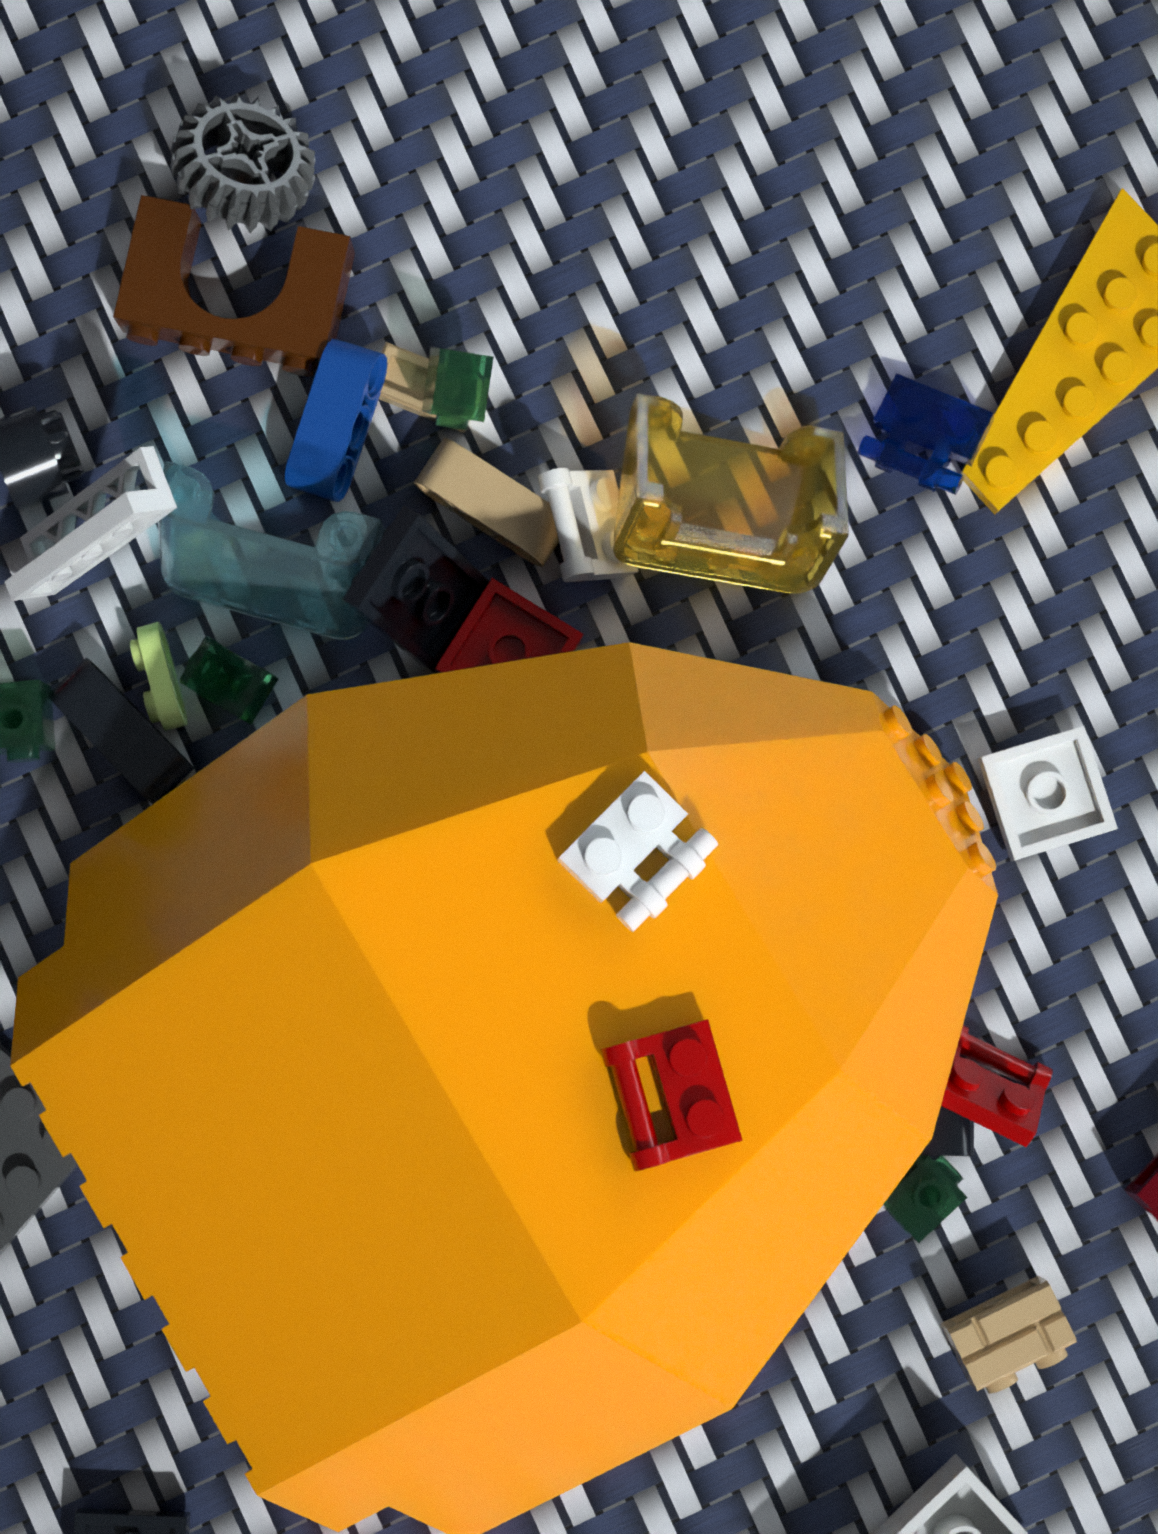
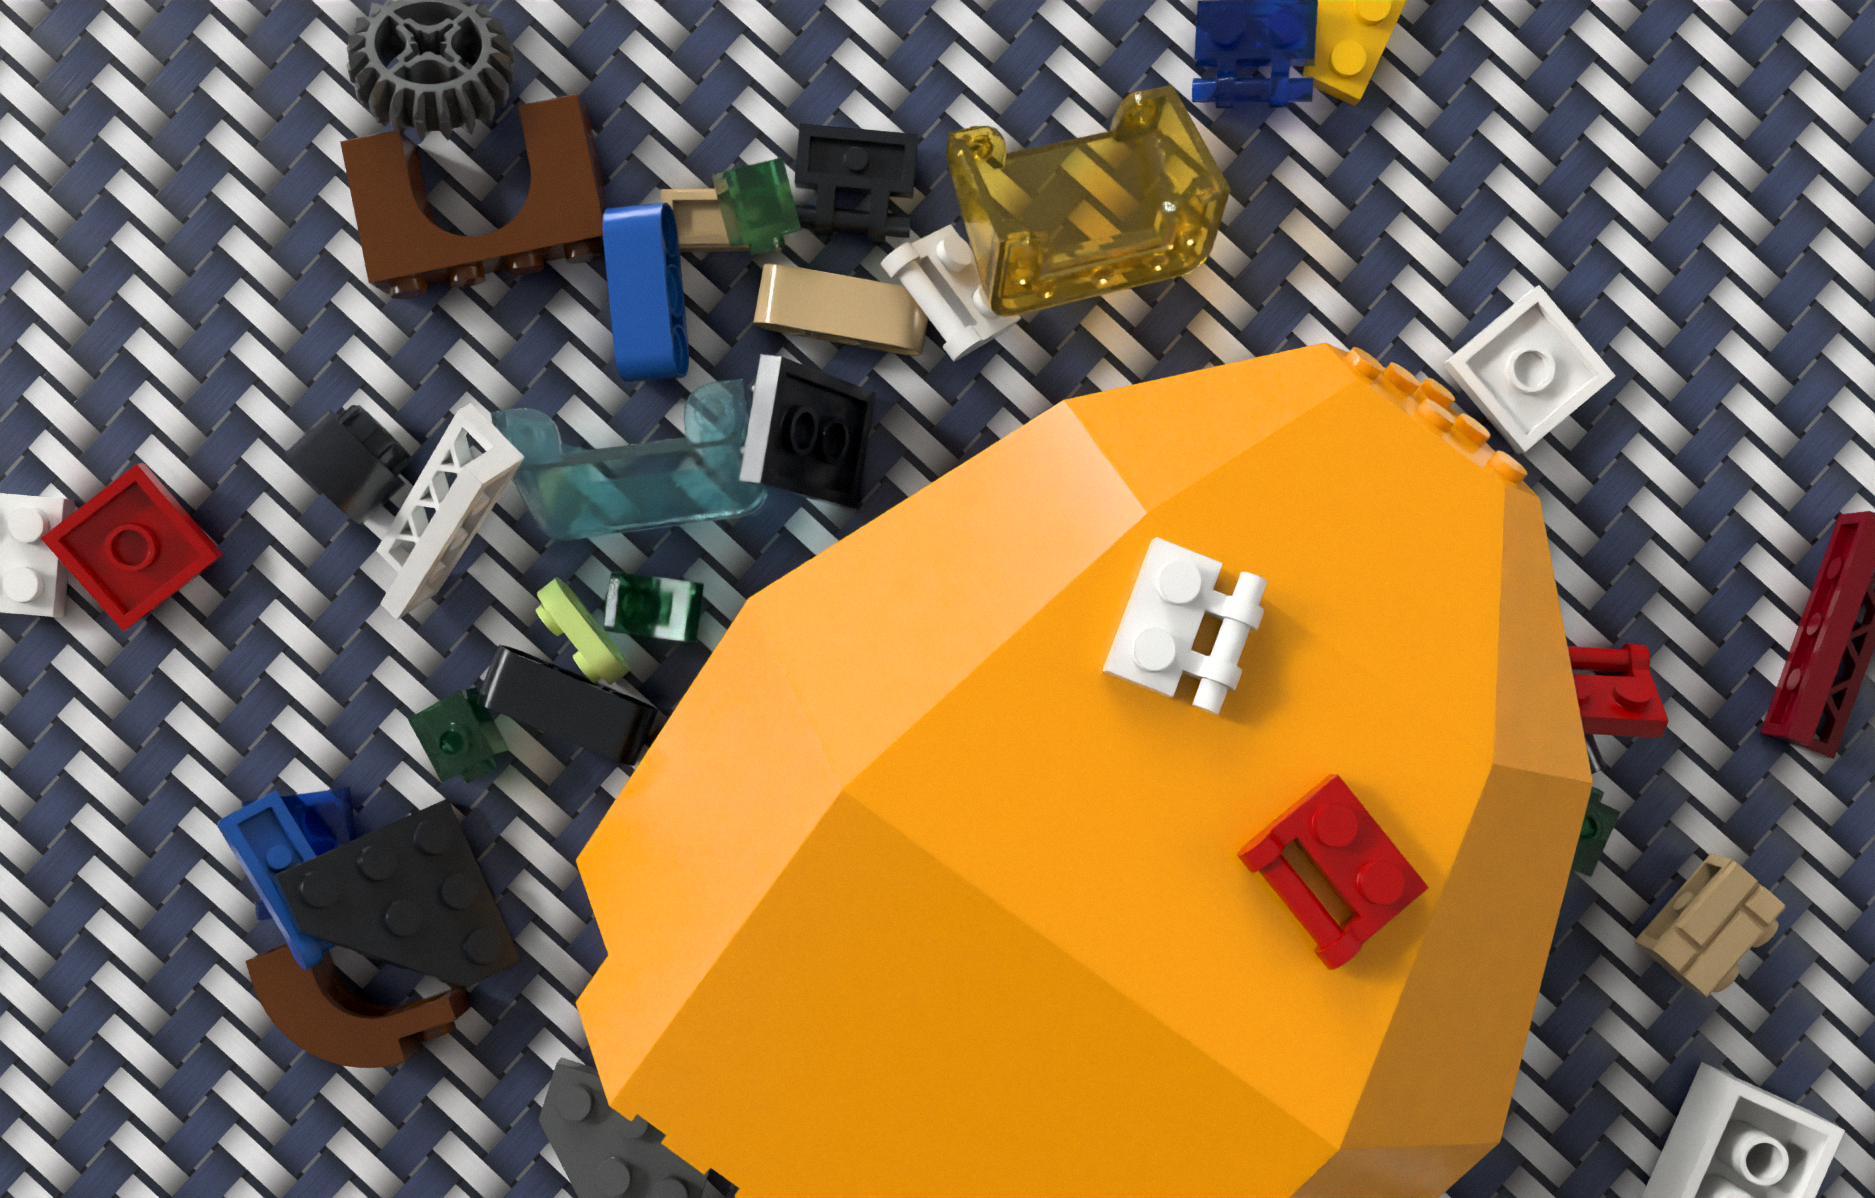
camera: 20 degrees left, 5 degrees up
red plate [435,578,584,673] -> none
none -> black plate [792,123,918,242]

